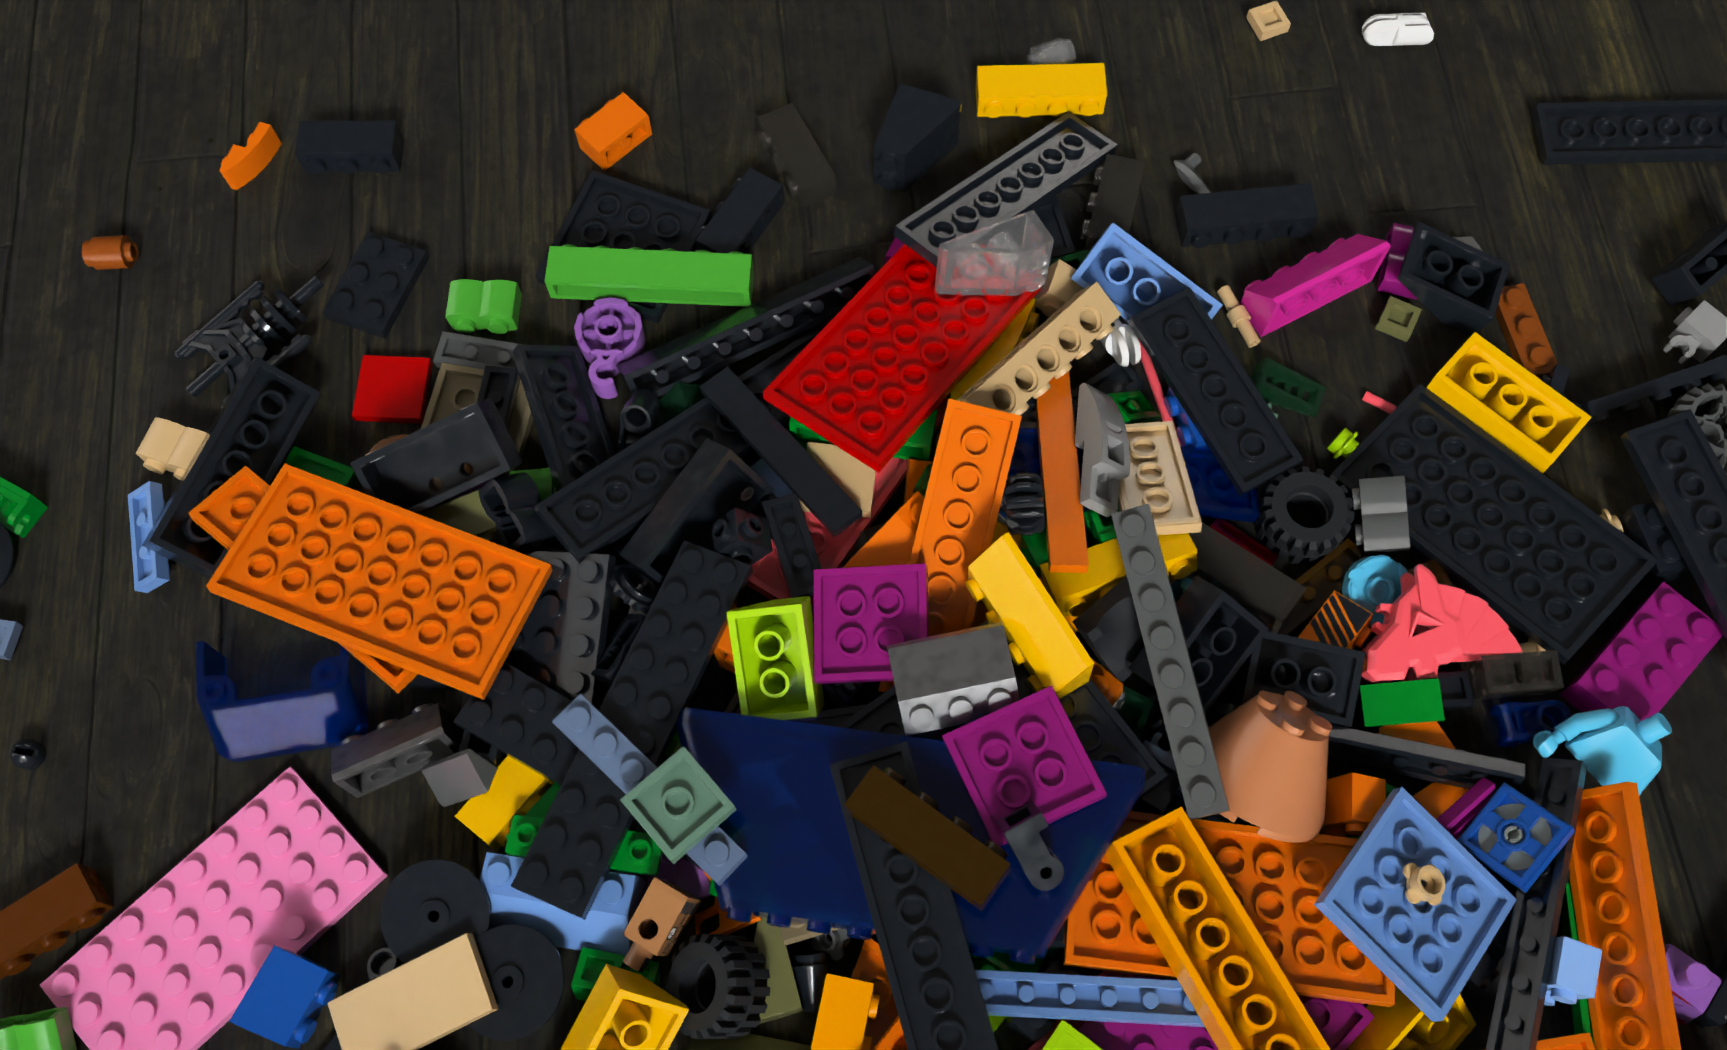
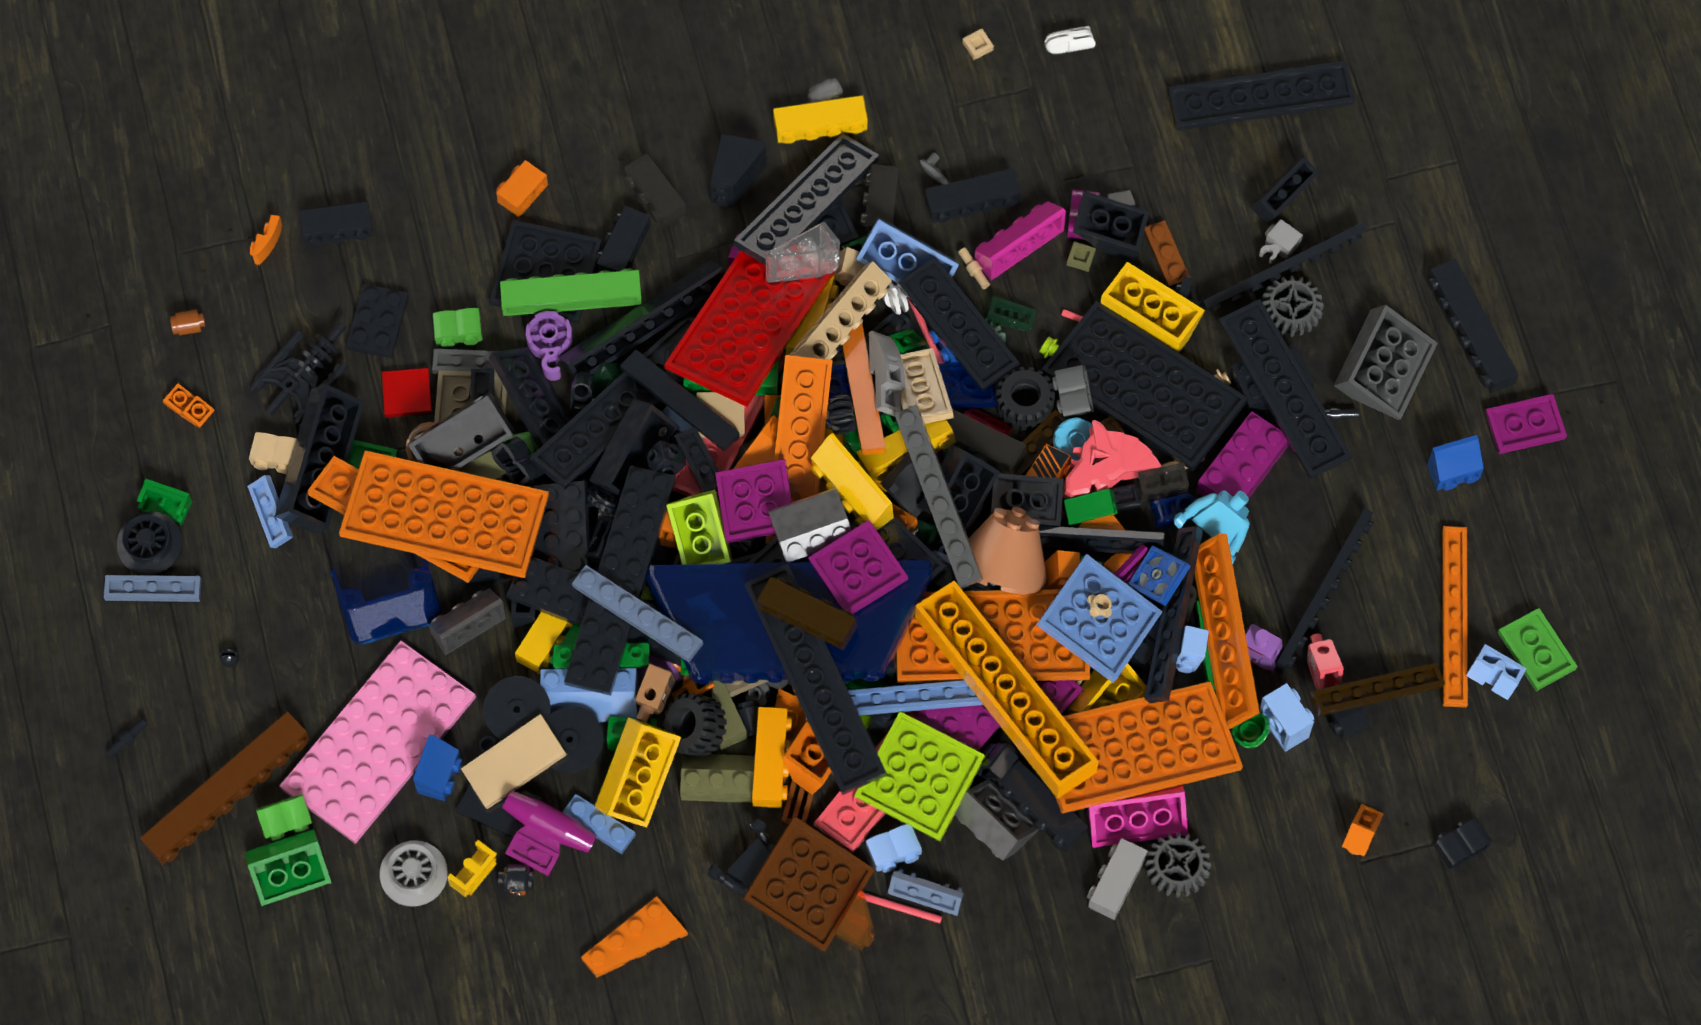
camera: 10 degrees left, 0 degrees up
dark grey slope [421,748,498,807] -> none
sand green plate [620,746,737,864] -> none
black leg [996,801,1064,891] -> none
none -> orange slope [163,383,215,428]

